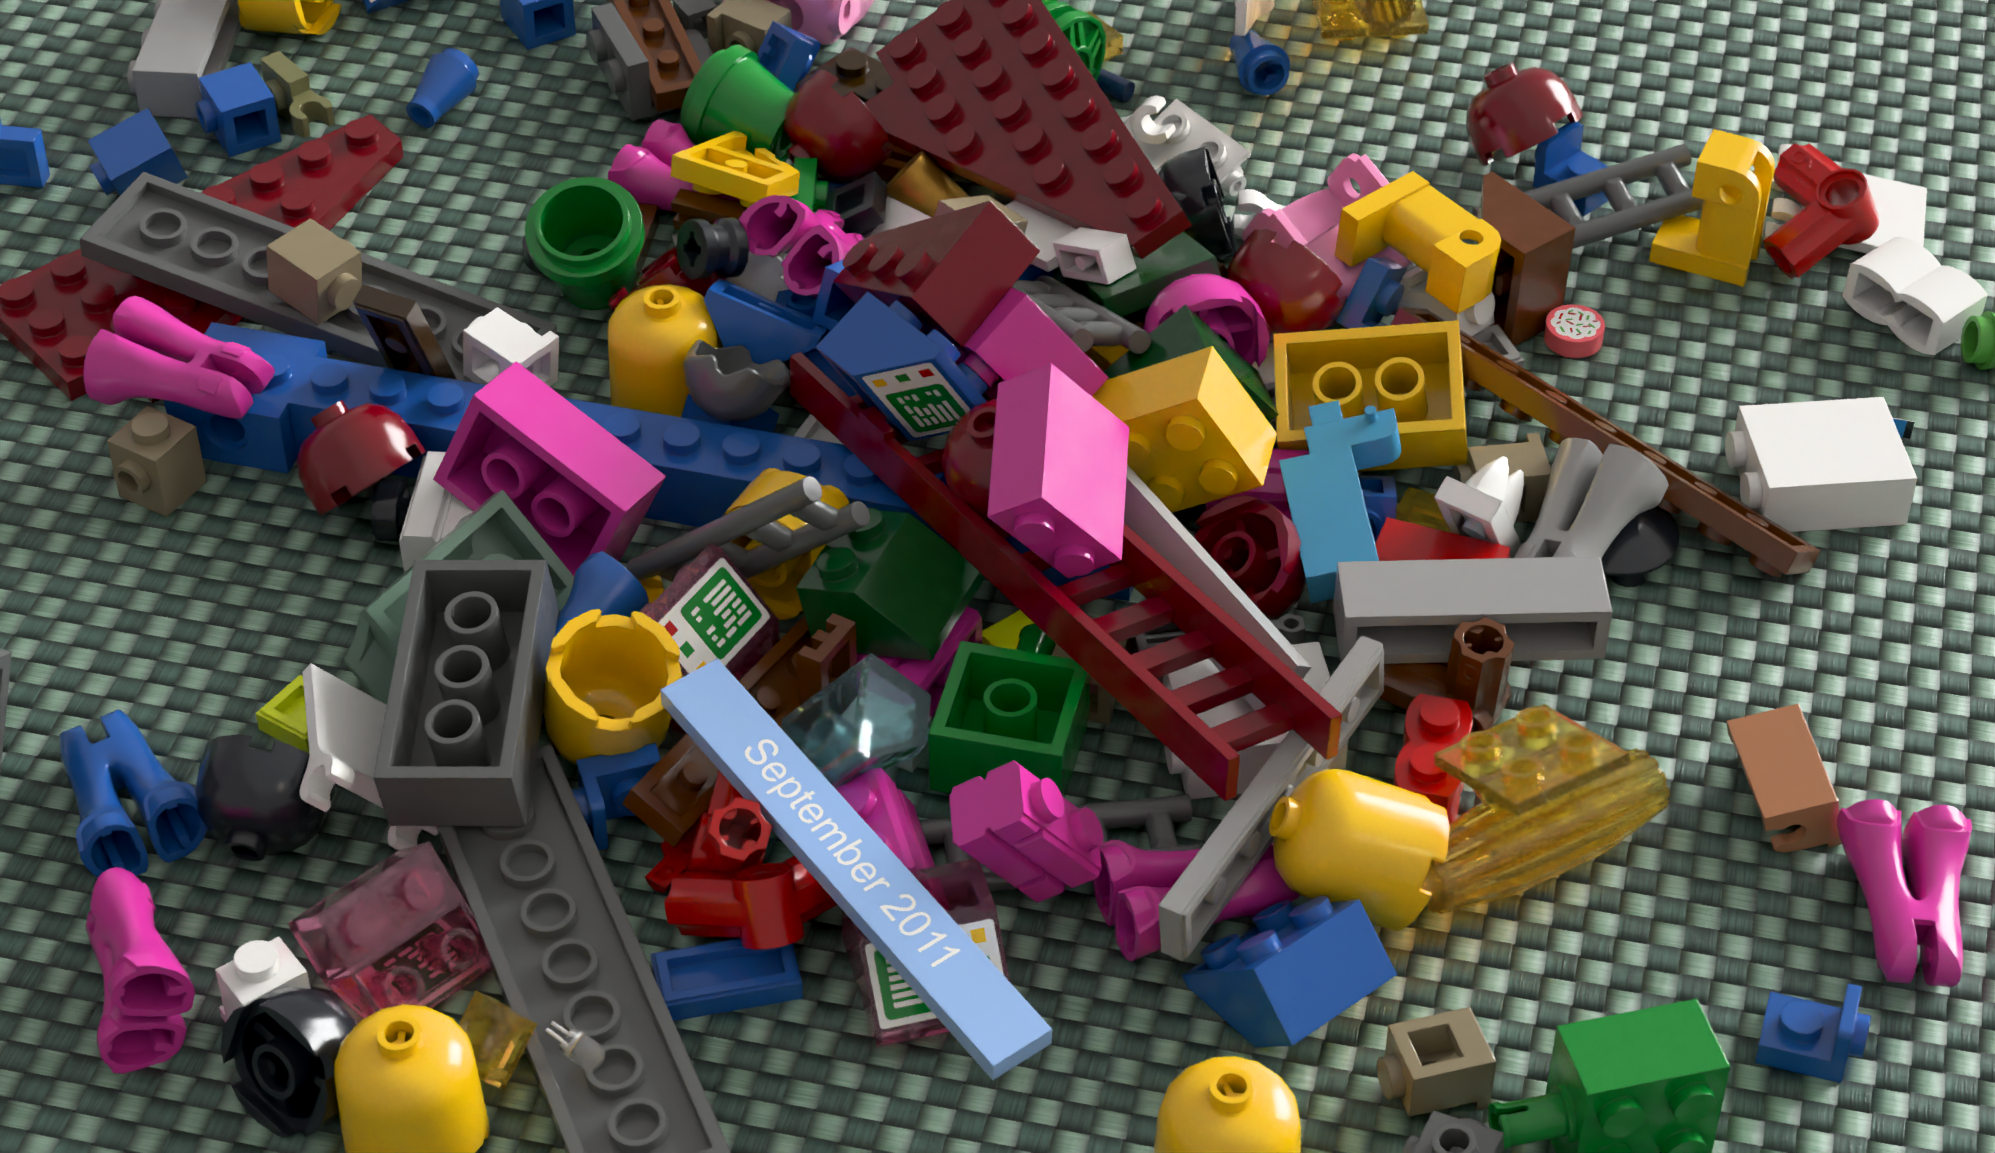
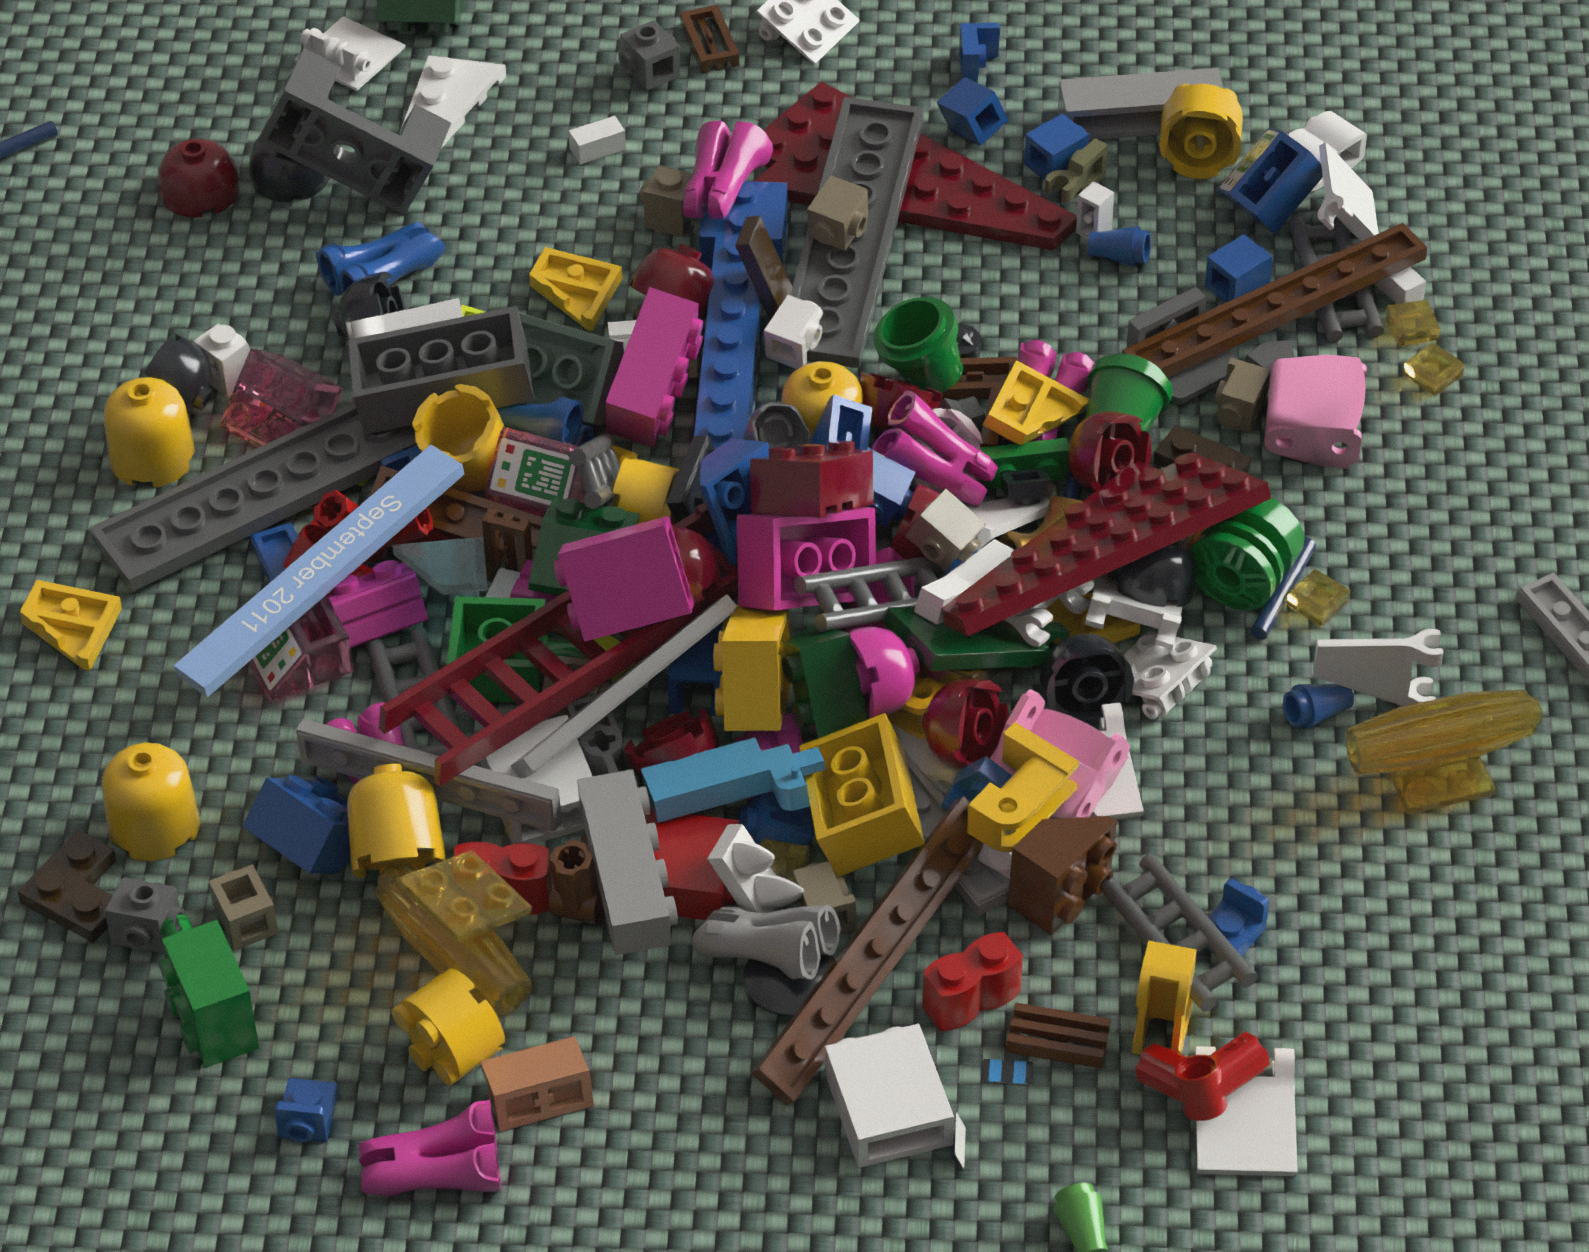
camera: 80 degrees right, 5 degrees up
dark pink piece [85,867,195,1074] -> none
clear yellow tile [459,991,537,1089] -> none
clear piece [545,1021,605,1071] -> none
black wheel [676,218,749,280] -> none
blue bracket [757,21,820,91] -> none
dark pink brick [949,761,1104,903] -> none
dark red cylinder [1466,62,1583,166] -> none
tile [1544,305,1605,358] -> none
white brick [1842,237,1988,355] -> none
none -> yellow brick [391,968,505,1086]
none -> yellow wing [529,247,623,331]
none -> black plate [666,436,715,523]
none -> red brick [922,932,1023,1031]
none -> sticker [982,1059,1033,1085]
none -> reddish brown tile [1006,1002,1111,1069]
none -> white piece [1076,181,1114,239]

